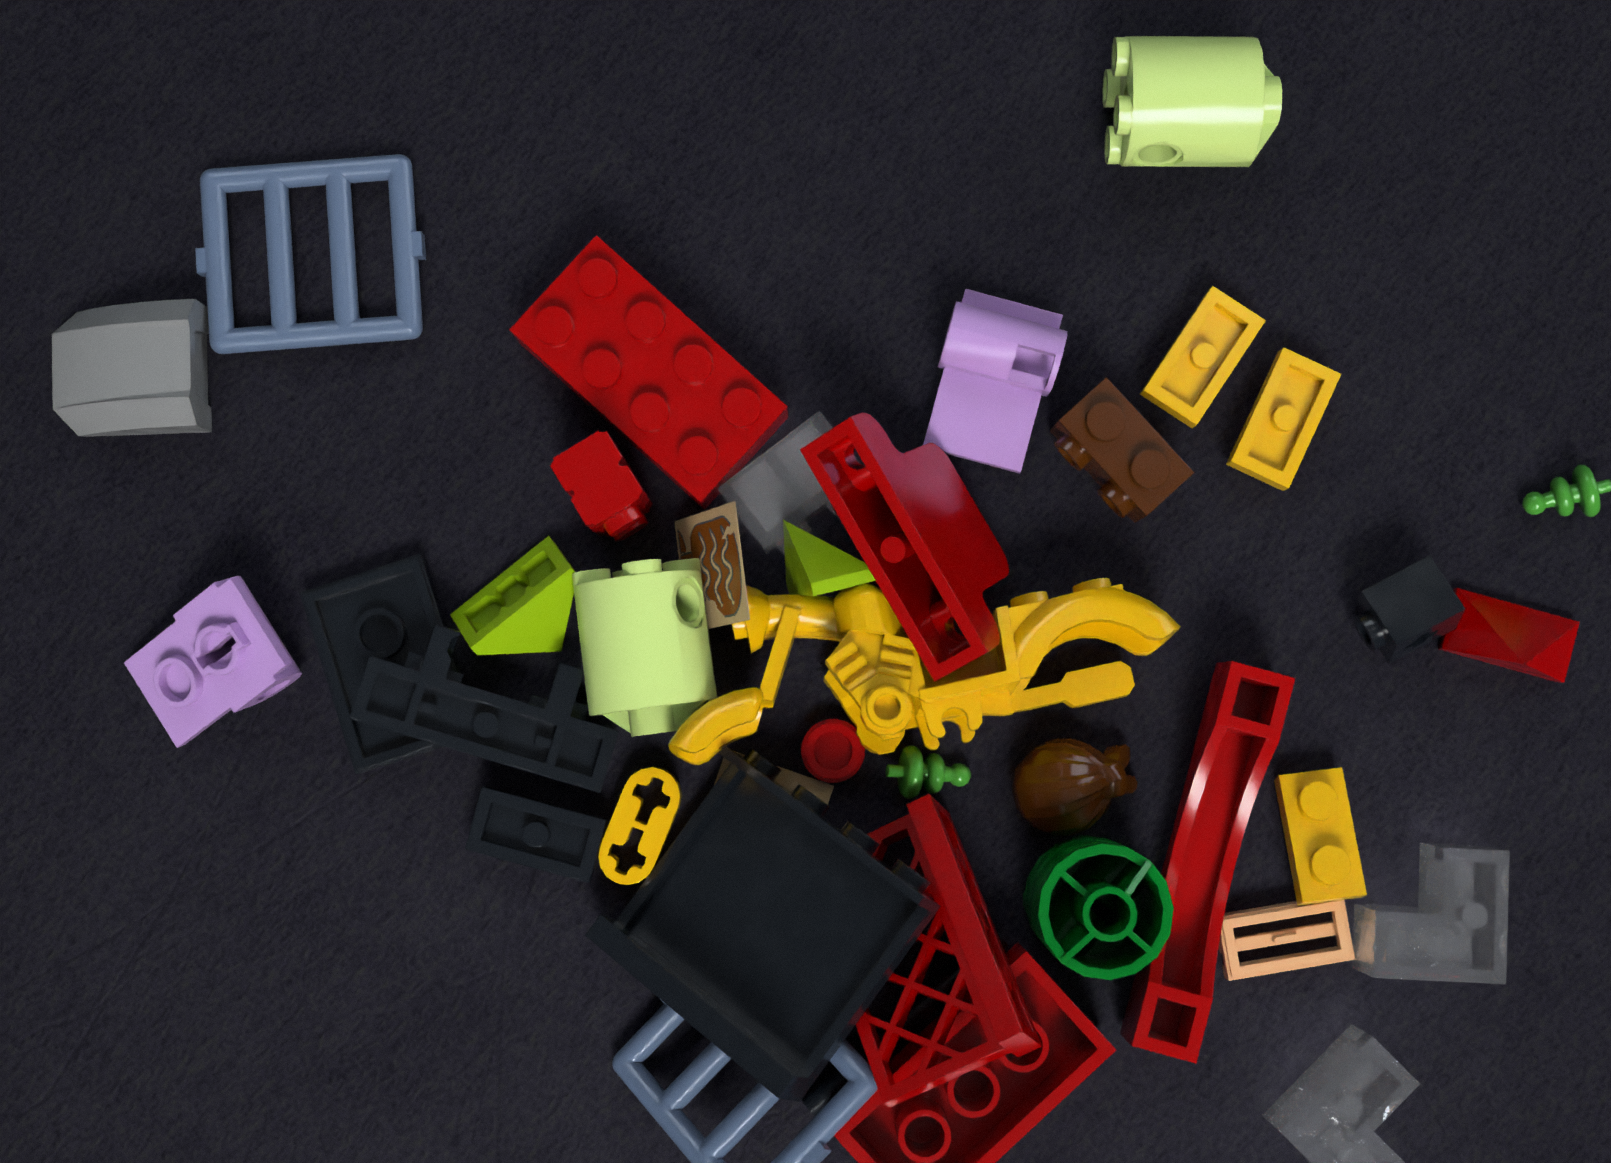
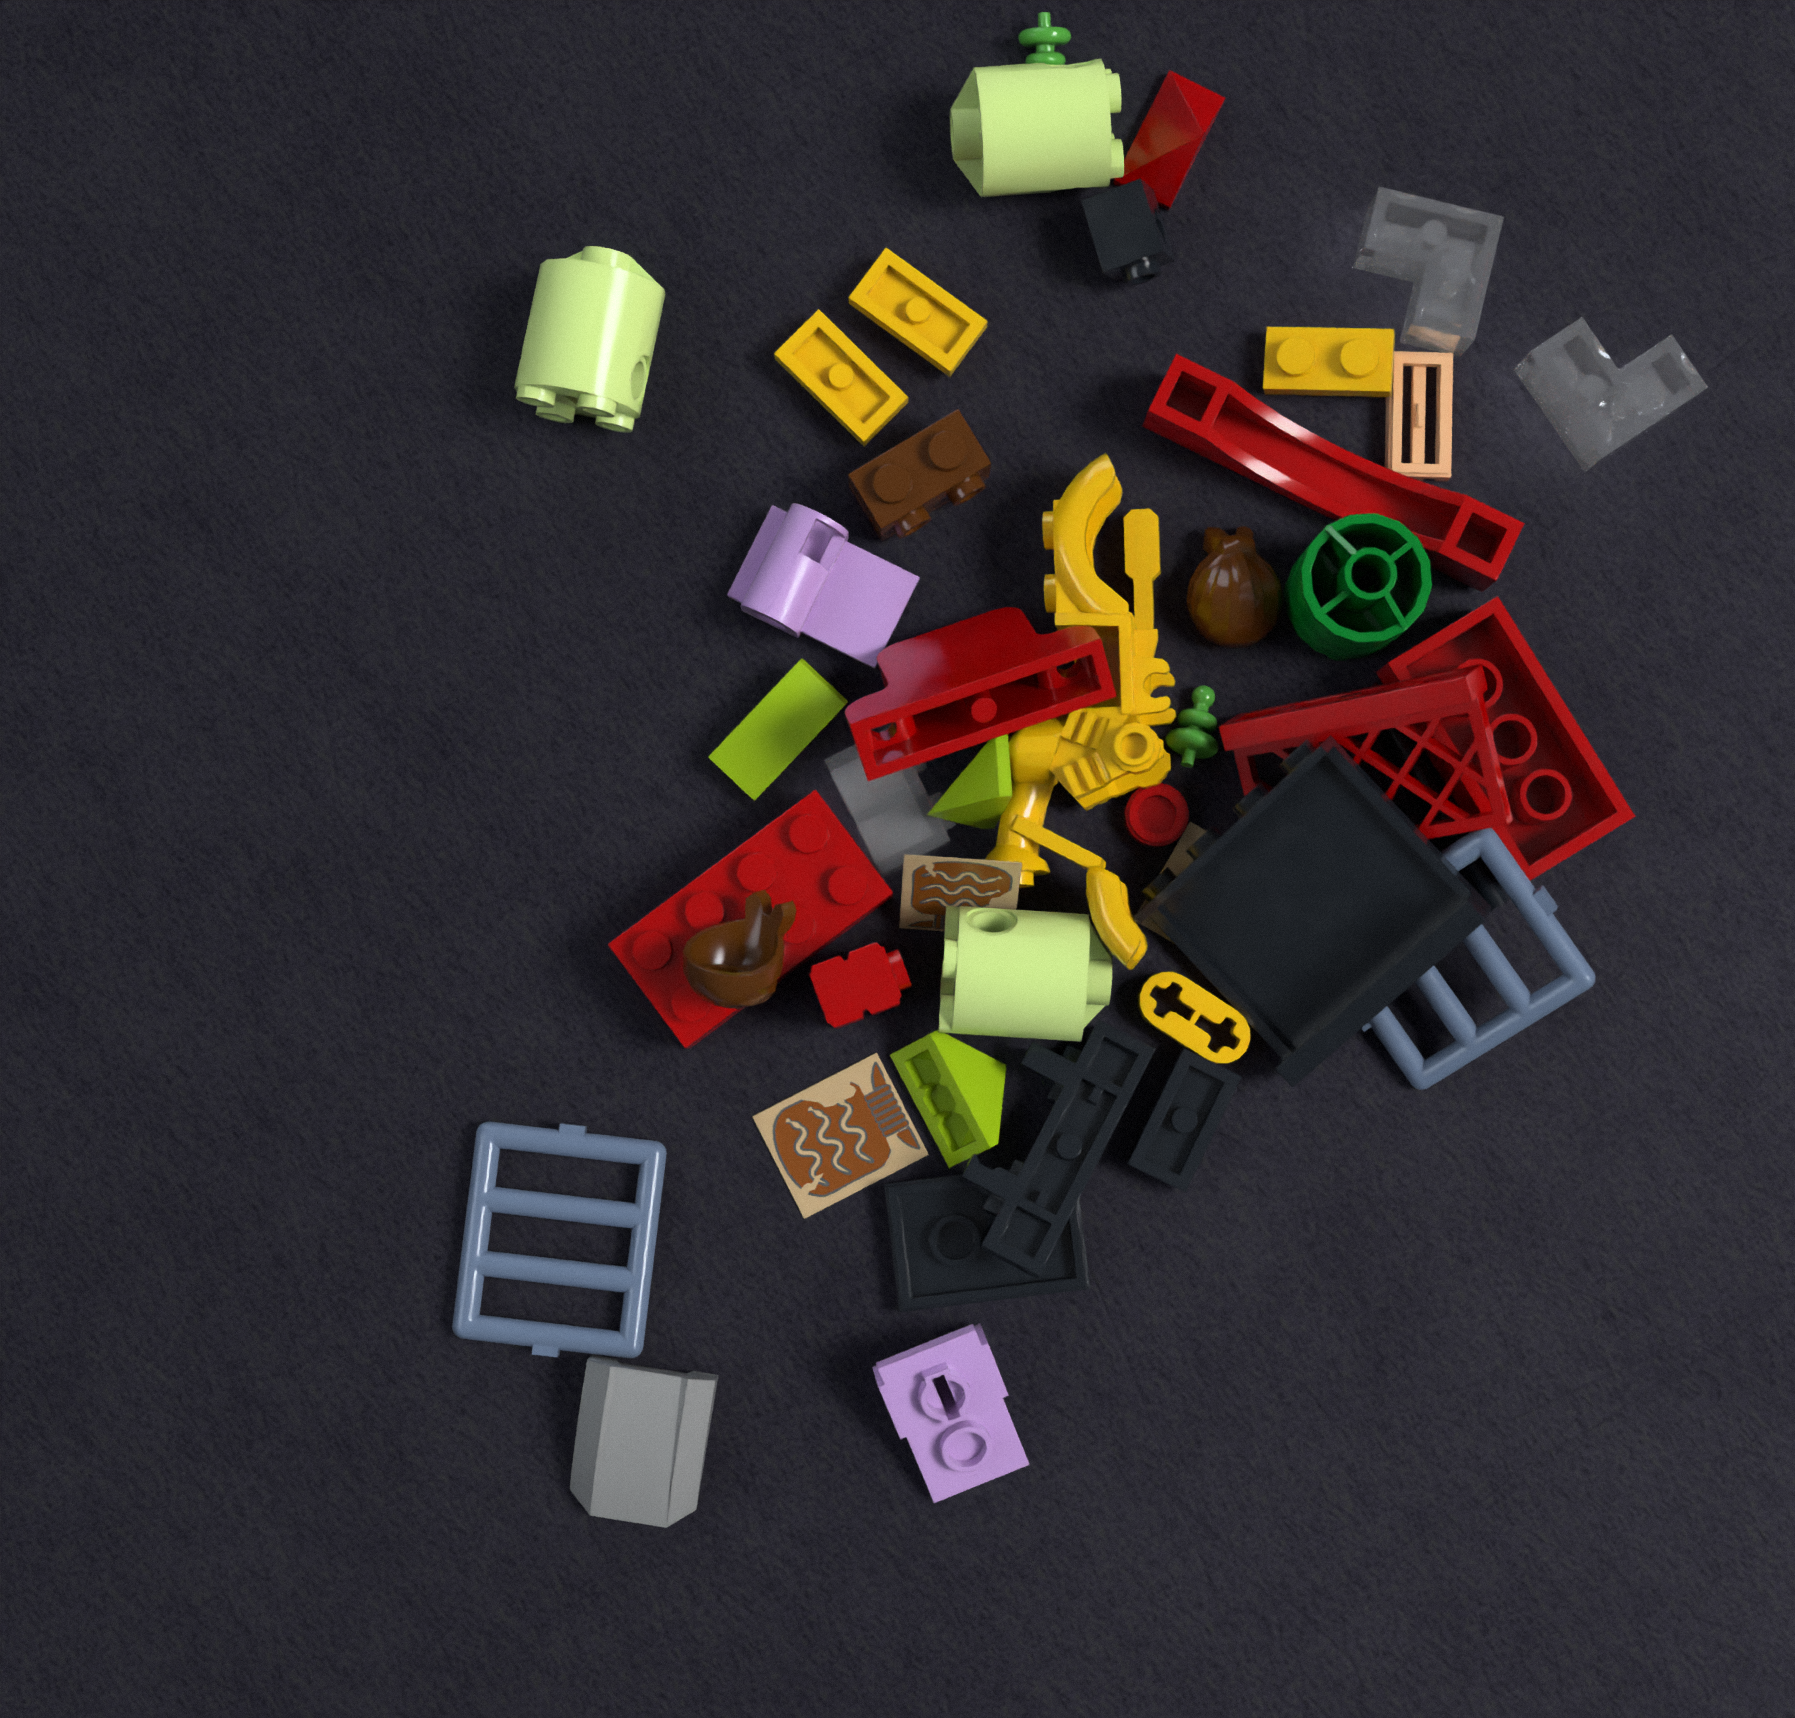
camera: 80 degrees left, 0 degrees up
none -> reddish brown piece [683,890,797,1009]
none -> lime slope [708,658,848,801]
none -> sticker [752,1053,929,1219]
none -> yellowish green cylinder [950,59,1124,197]

